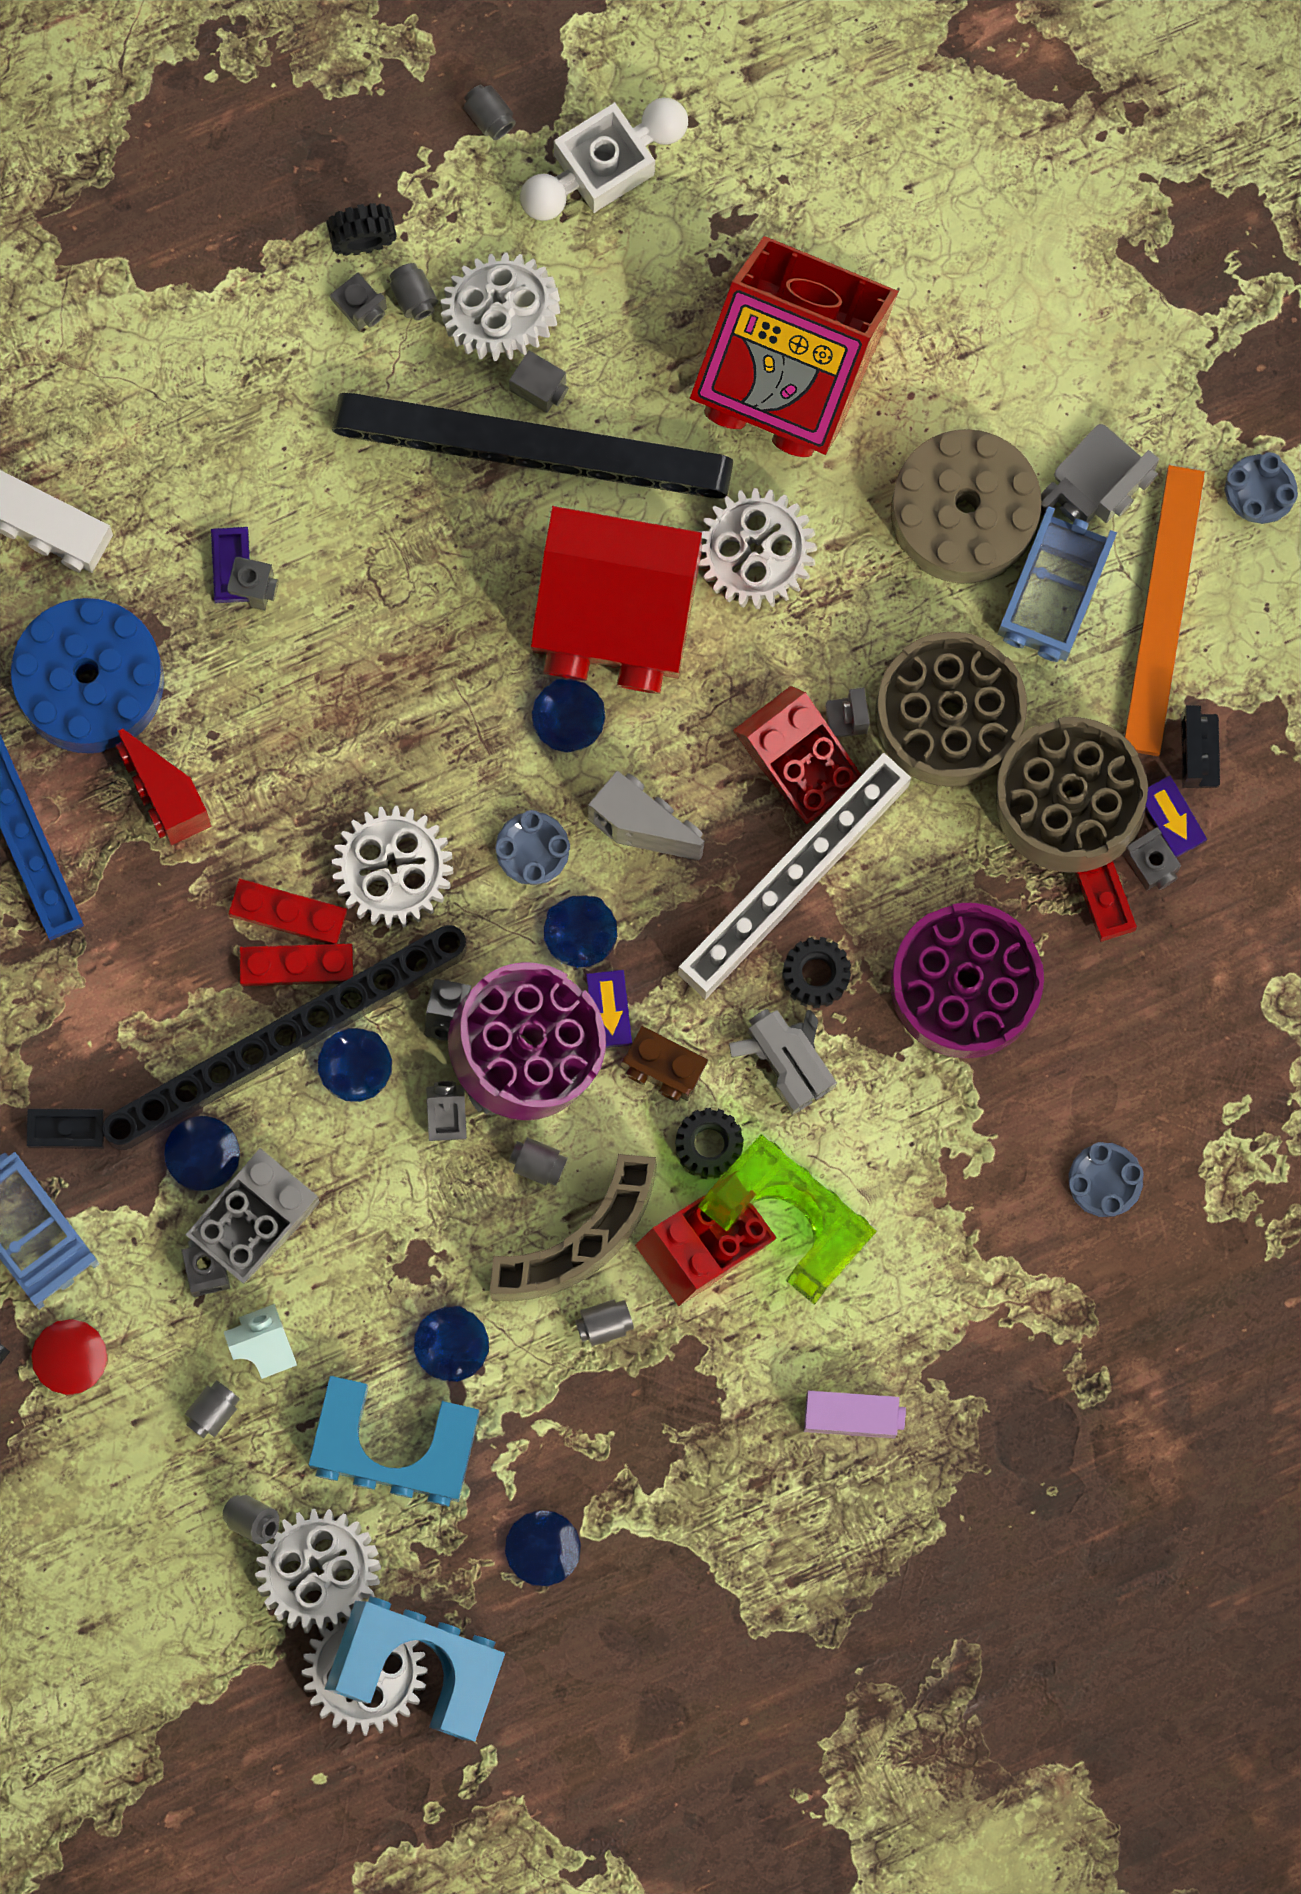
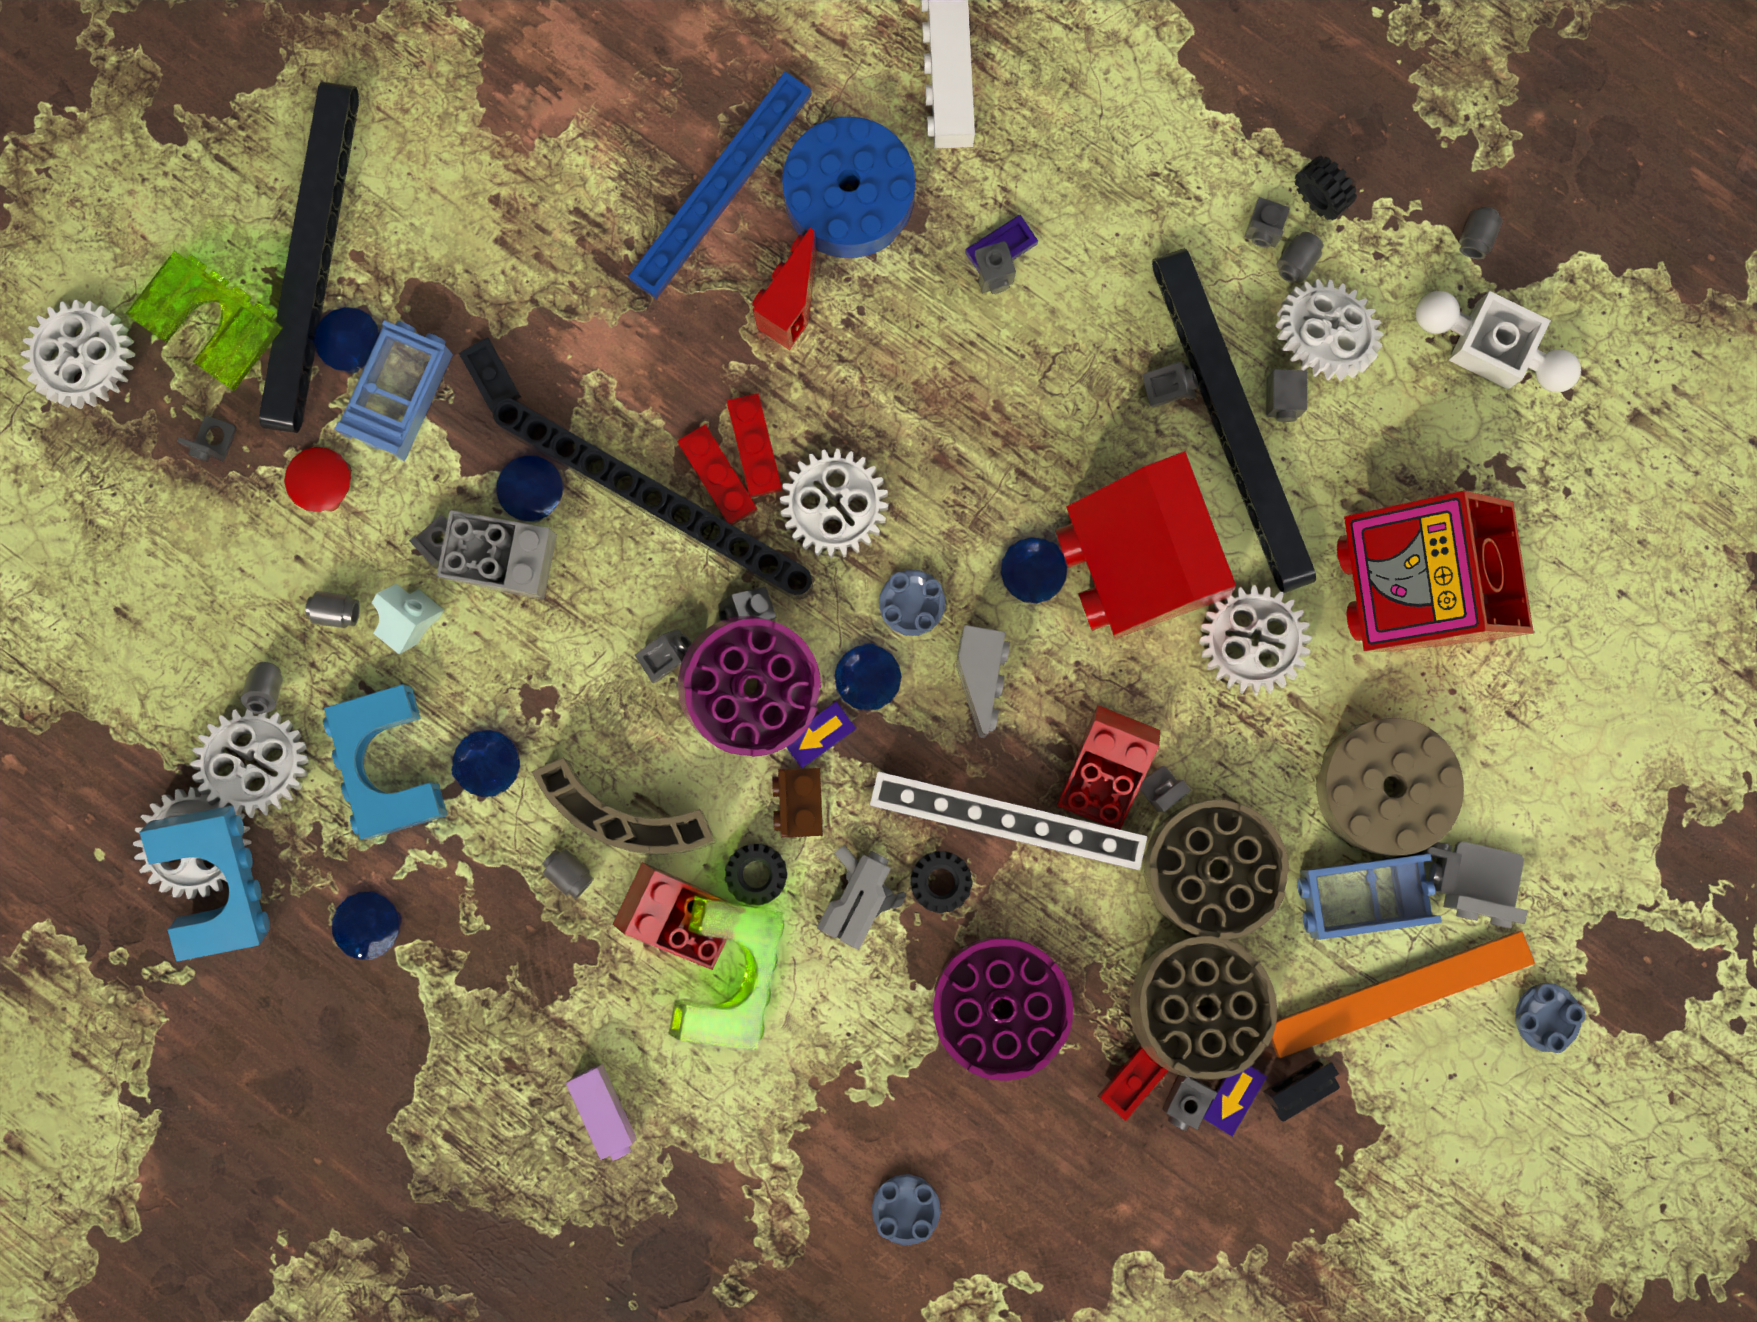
camera: 65 degrees right, 5 degrees up
clear blue dish [318,1028,392,1102] -> none
flat silver brick [509,1137,567,1186] -> none
none -> flat silver bracket [1142,362,1198,407]

